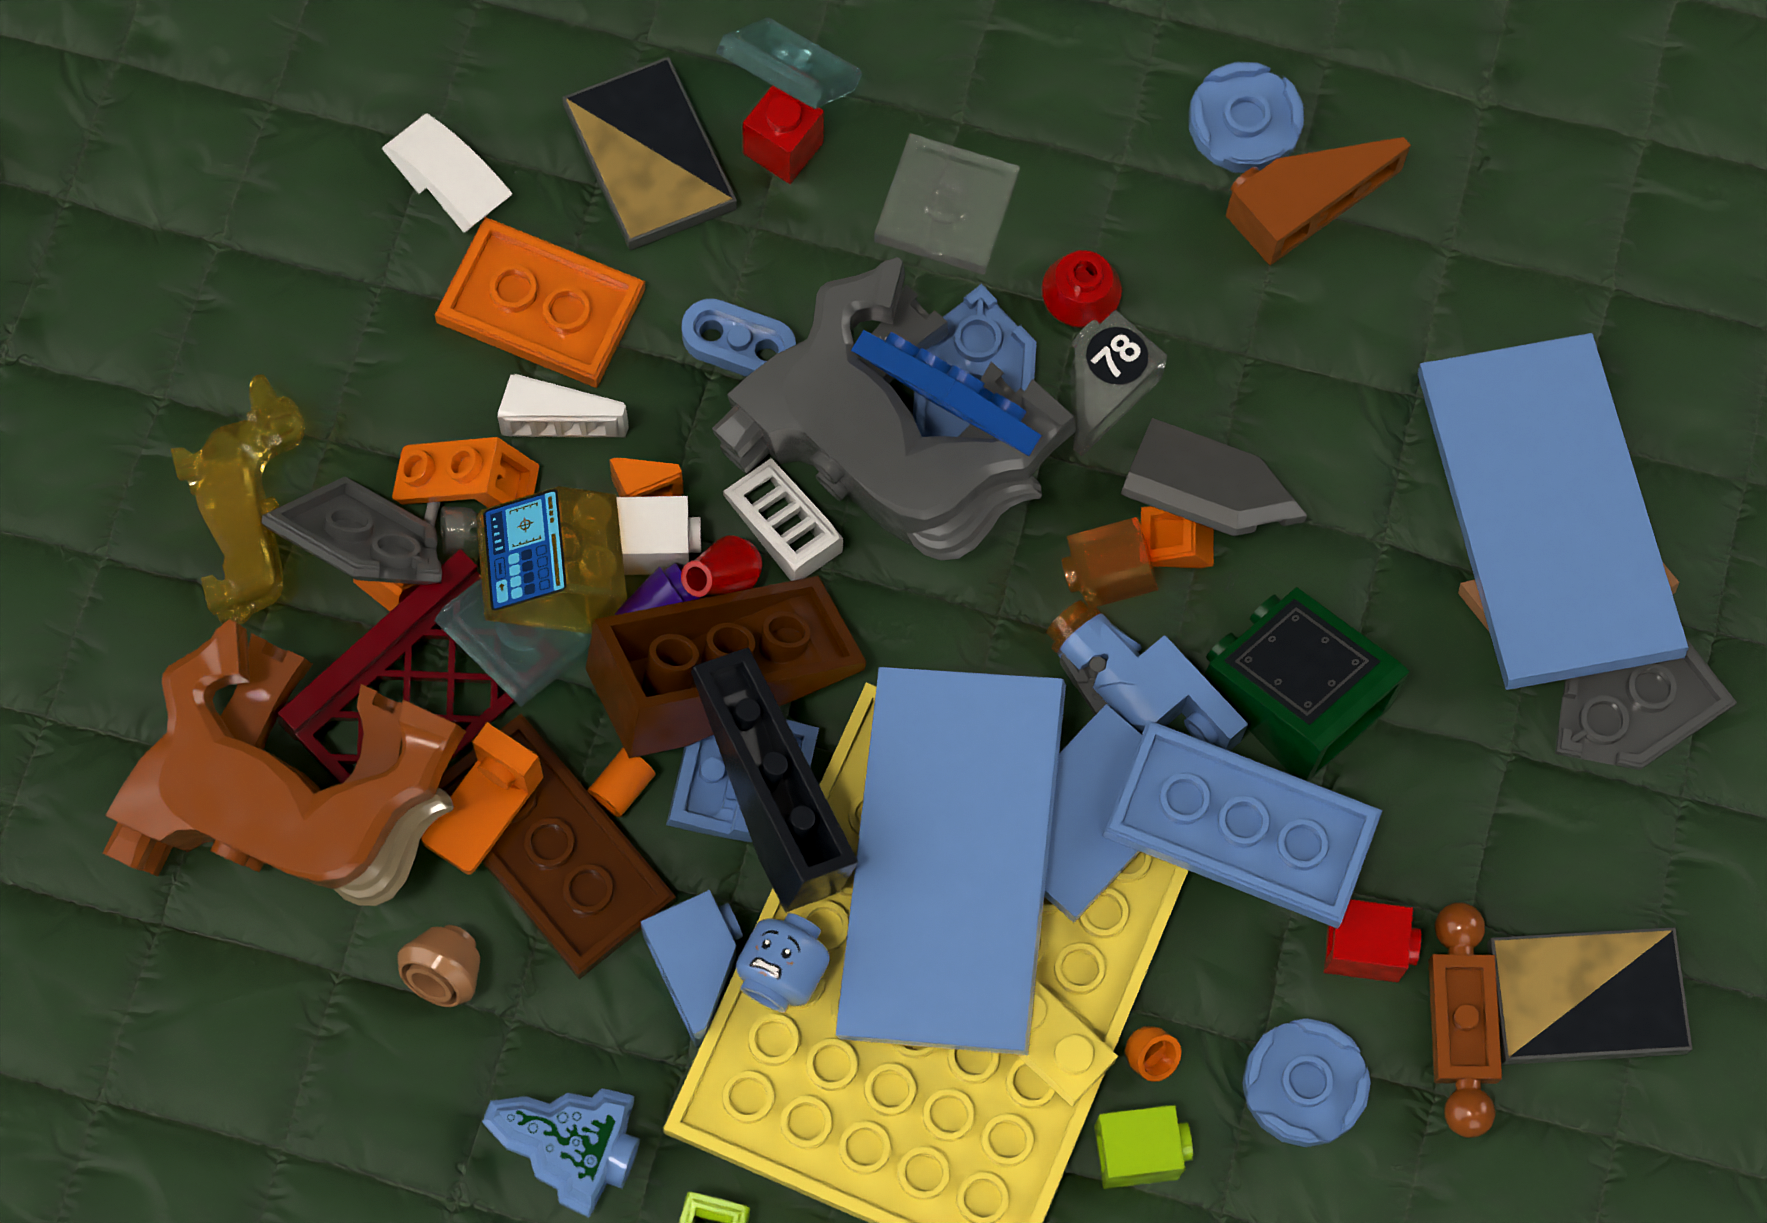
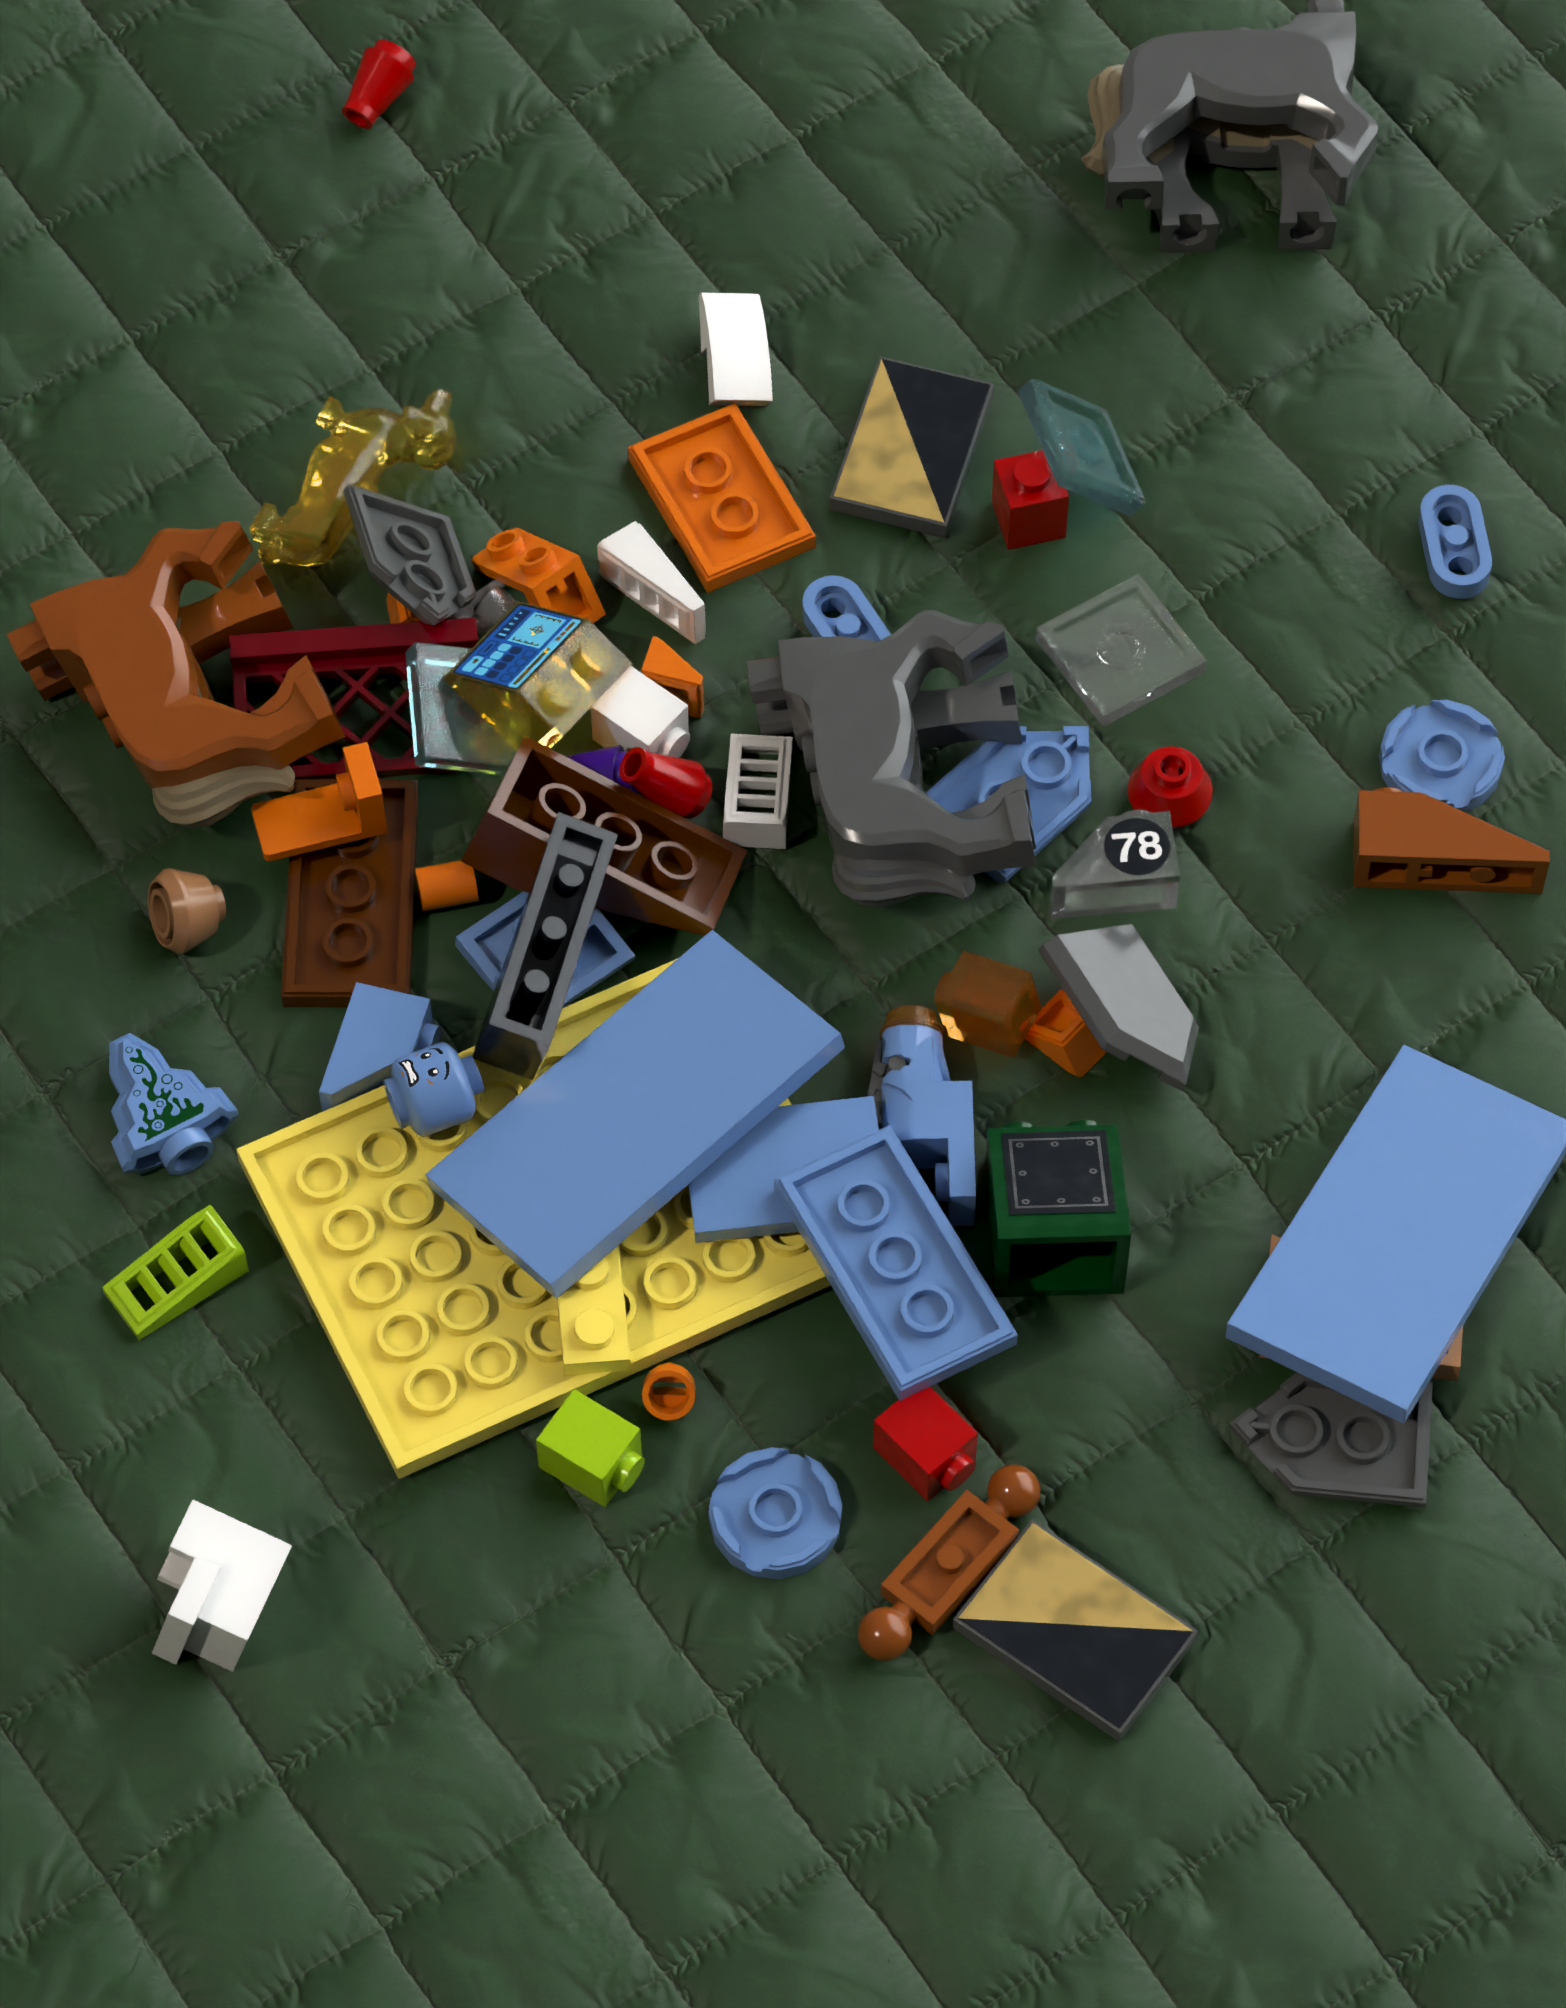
camera: 45 degrees right, 10 degrees down
blue plate [851,330,1042,456] -> none

